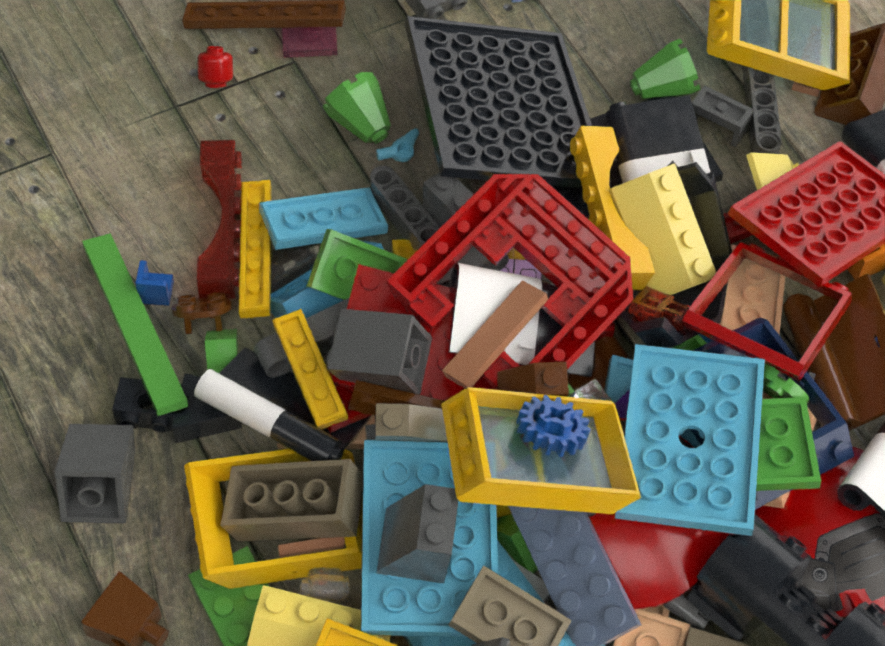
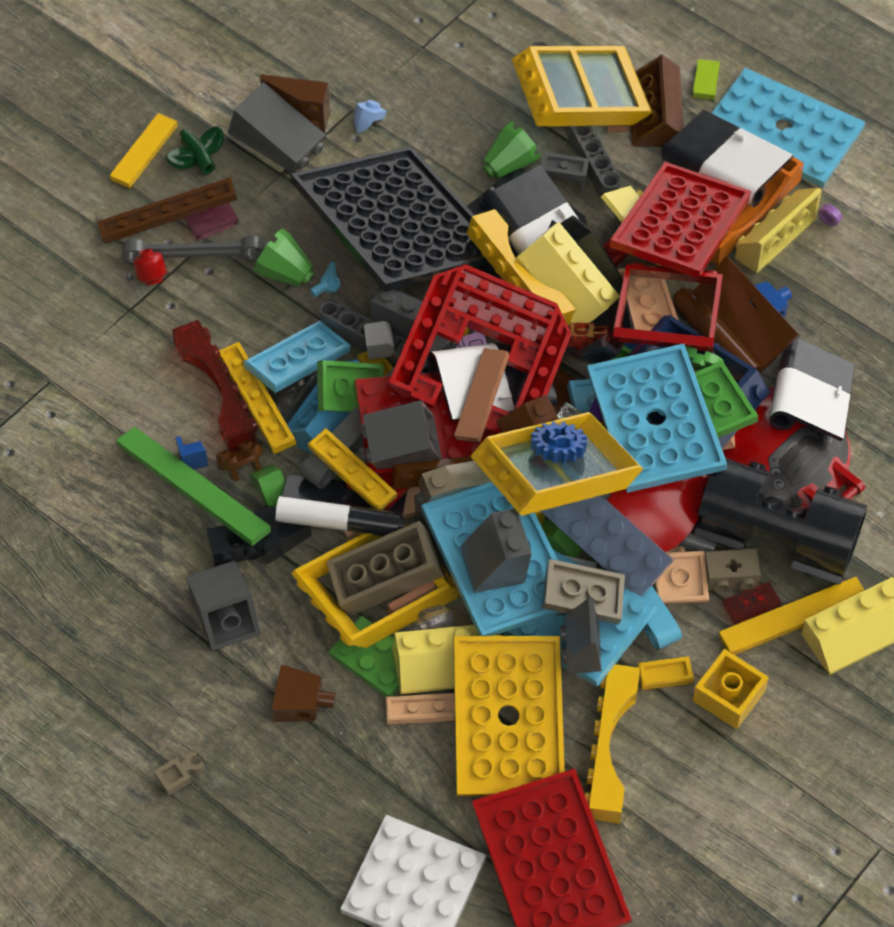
camera: 20 degrees left, 0 degrees up
none -> dark grey piece [122,235,264,264]
none -> light grey piece [364,321,394,359]

